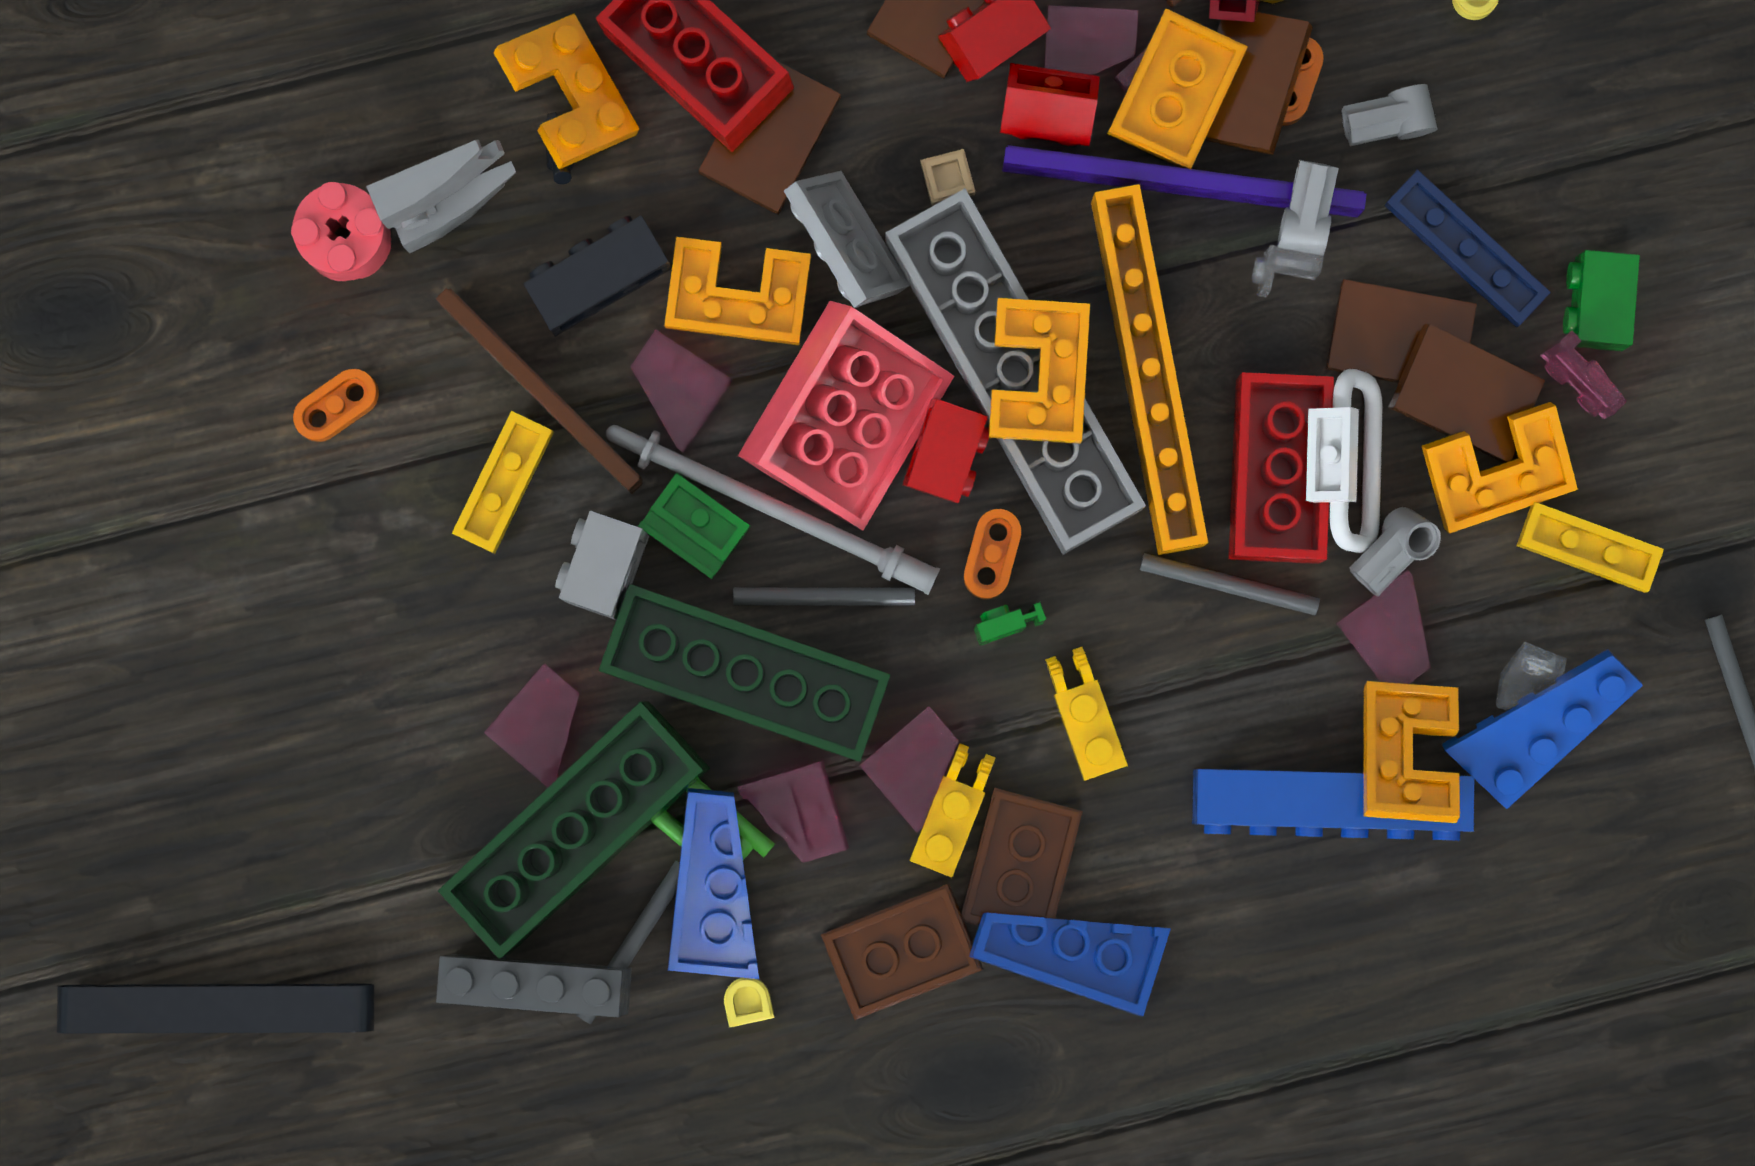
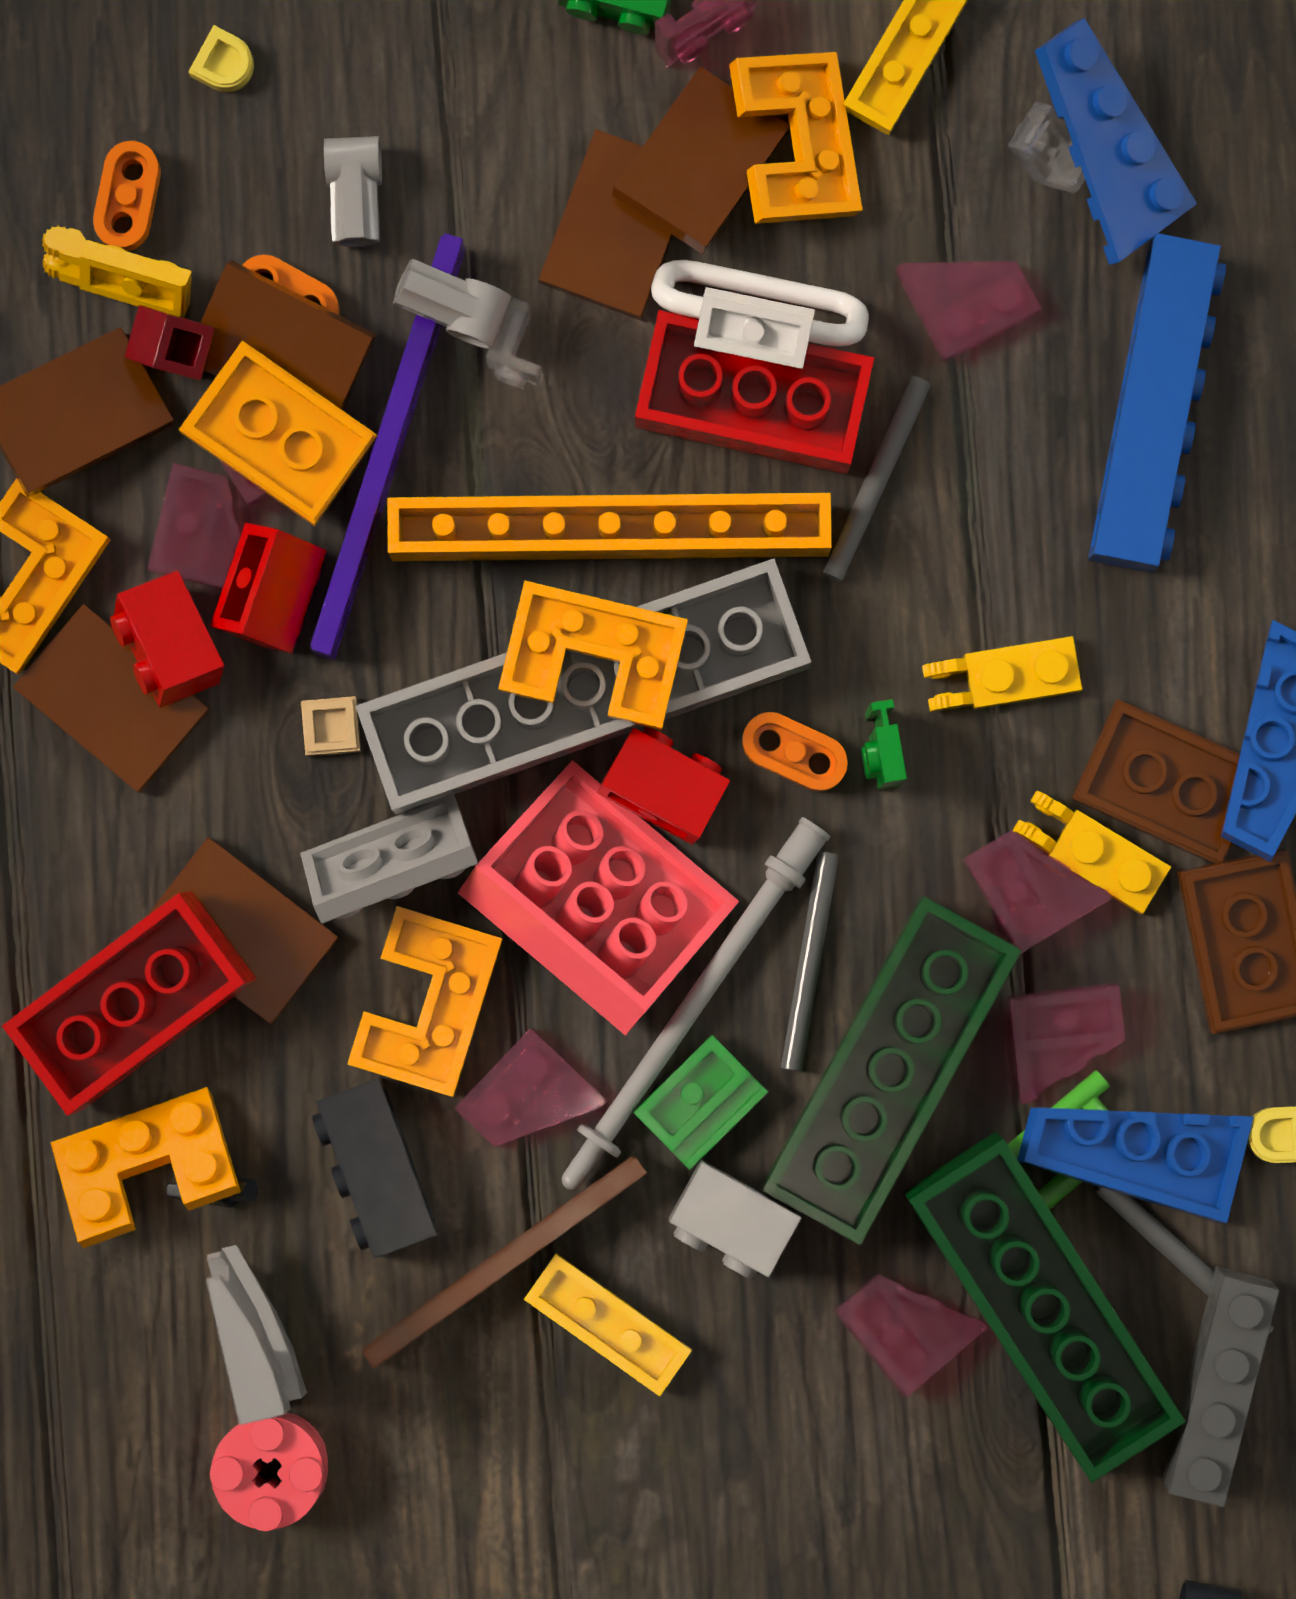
camera: 80 degrees left, 0 degrees up
orange plate [293,369,379,442] -> none
light grey piece [1349,507,1441,597] -> none
light orange plate [1364,681,1460,823] -> none
dark blue plate [1384,170,1551,328] -> none

